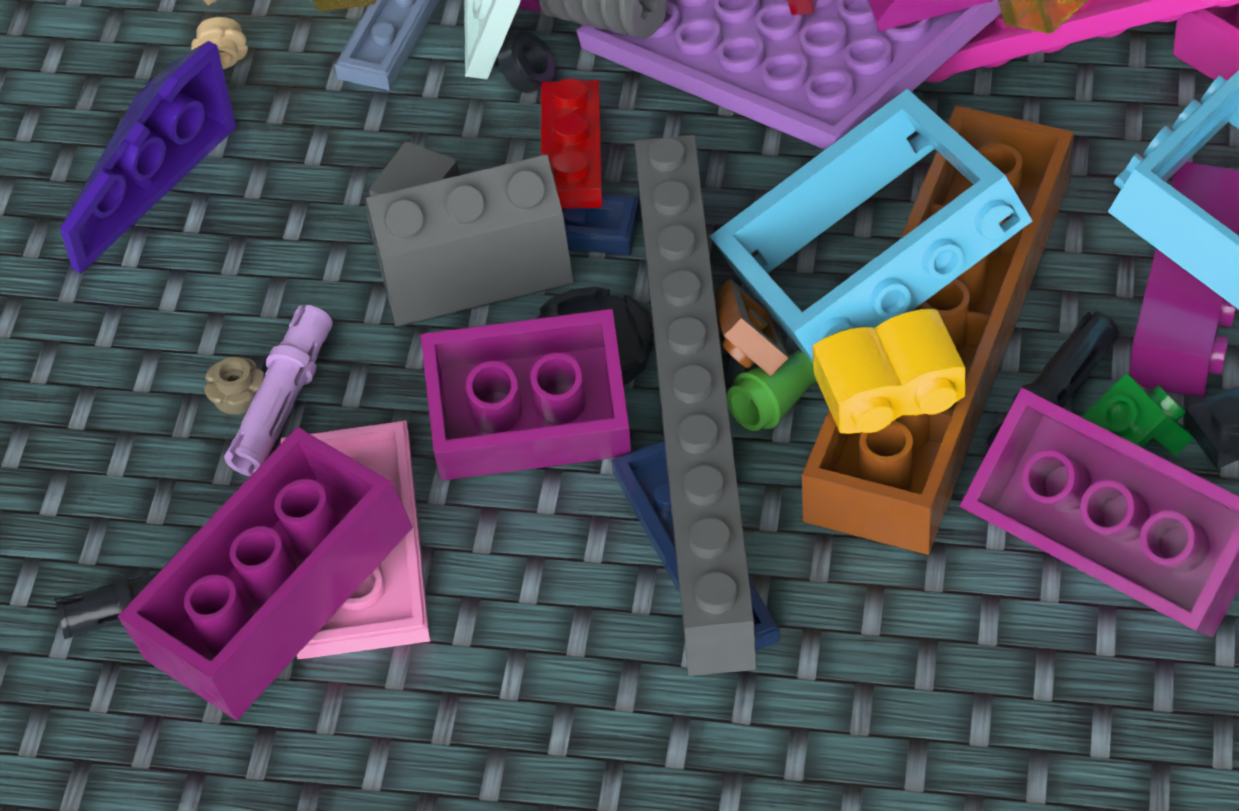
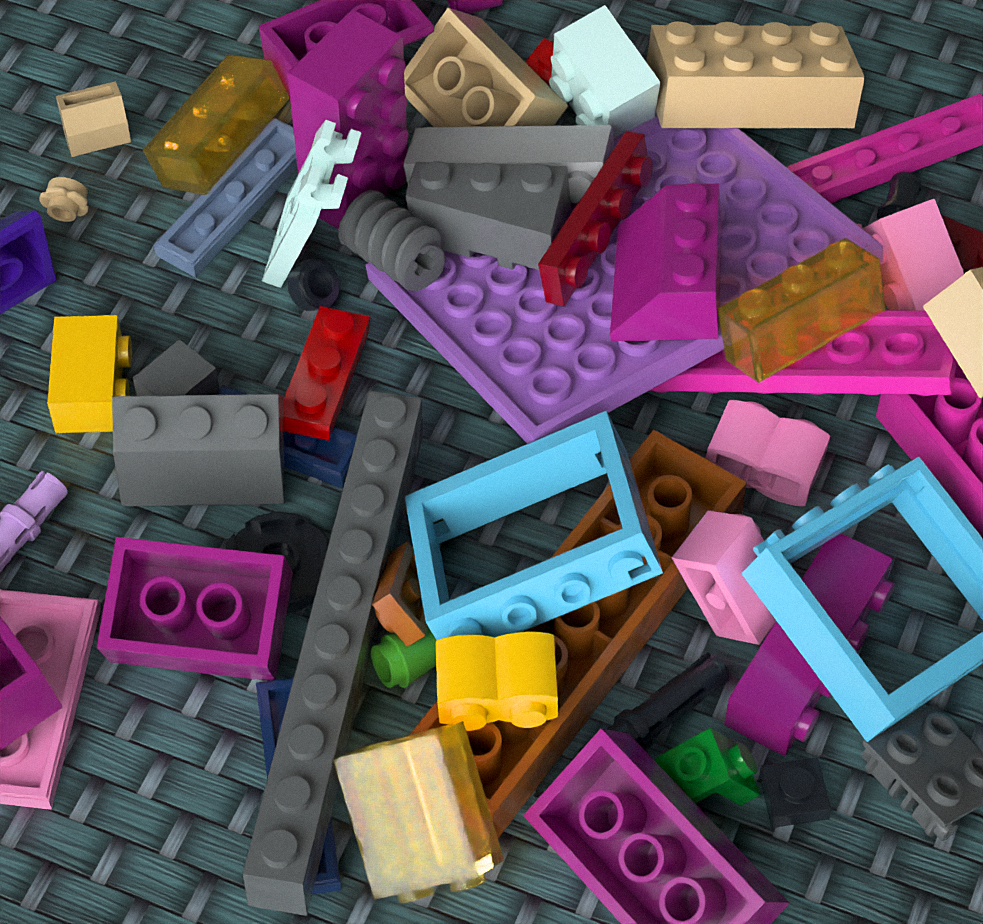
camera: 10 degrees right, 5 degrees up
none -> yellow brick [47,315,132,433]
none -> clear yellow brick [334,721,504,903]
none -> bright pink brick [672,510,776,645]
none -> bright pink brick [706,400,831,506]

